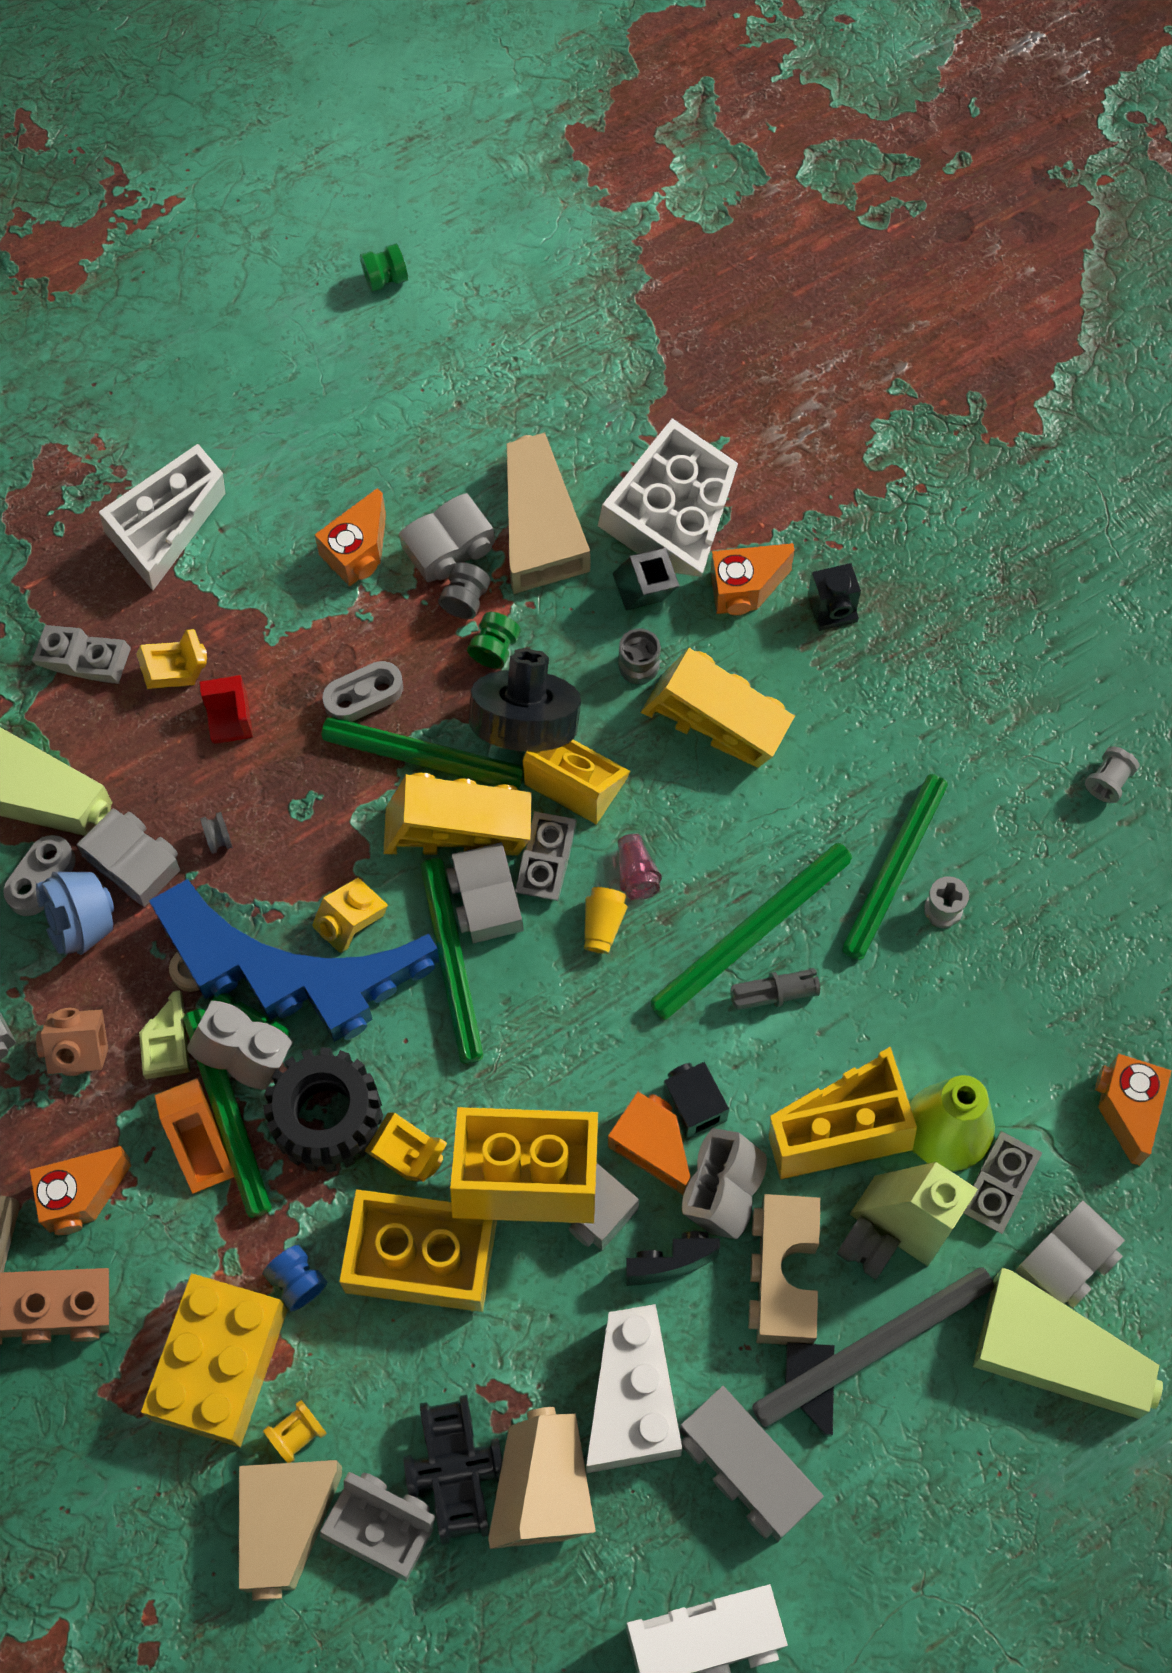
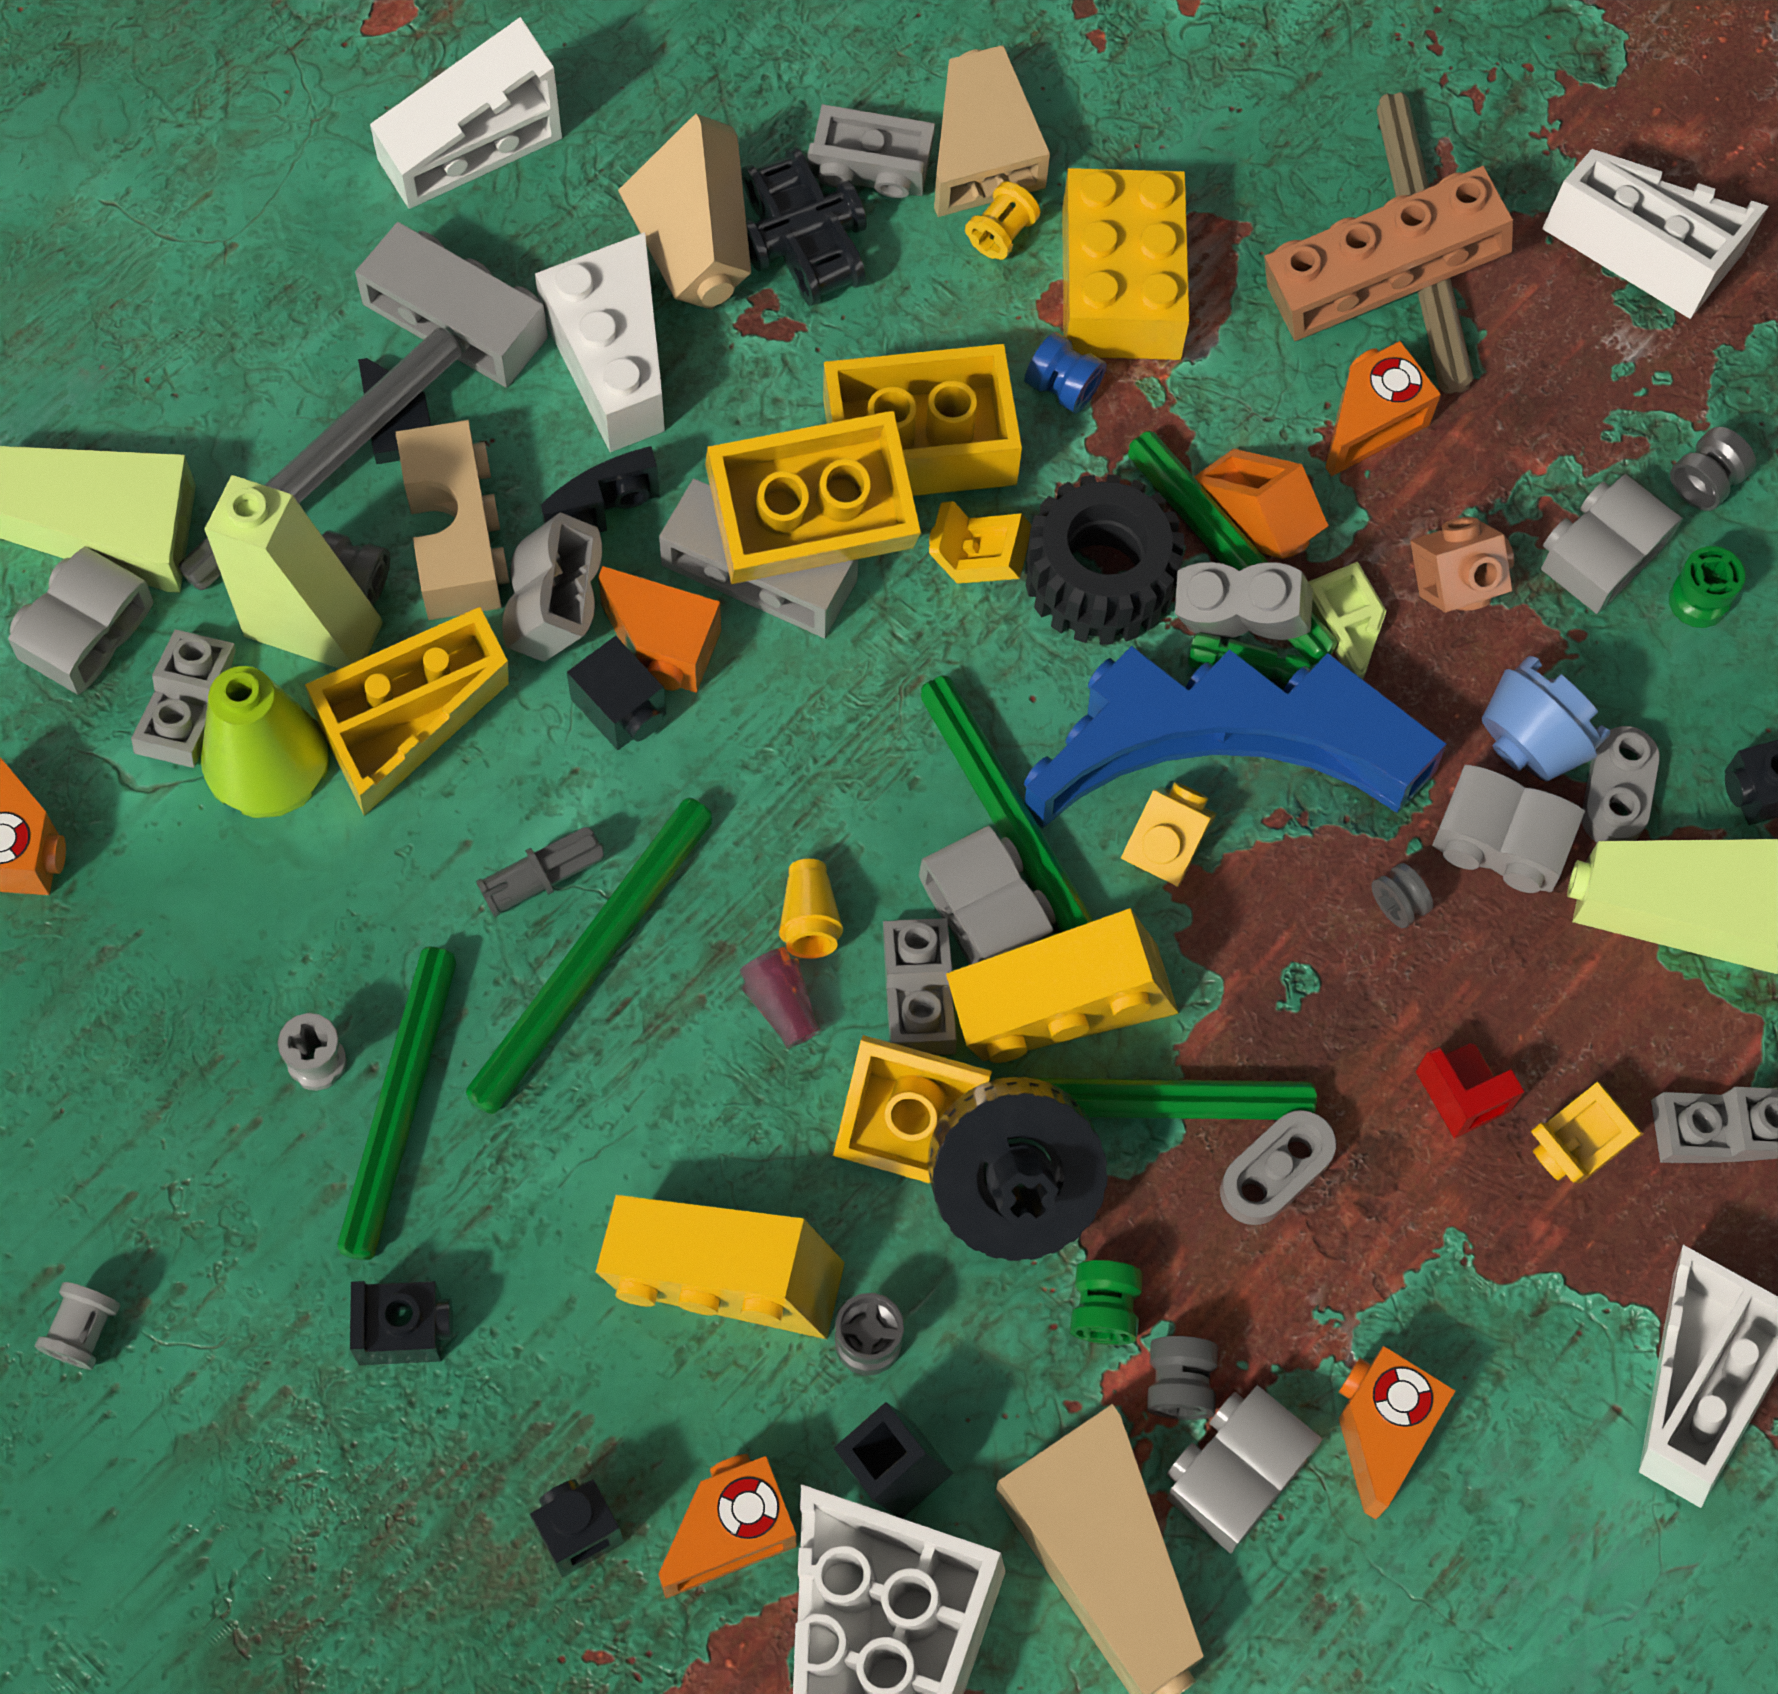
camera: 160 degrees right, 0 degrees up
none -> black brick [350,1281,453,1365]

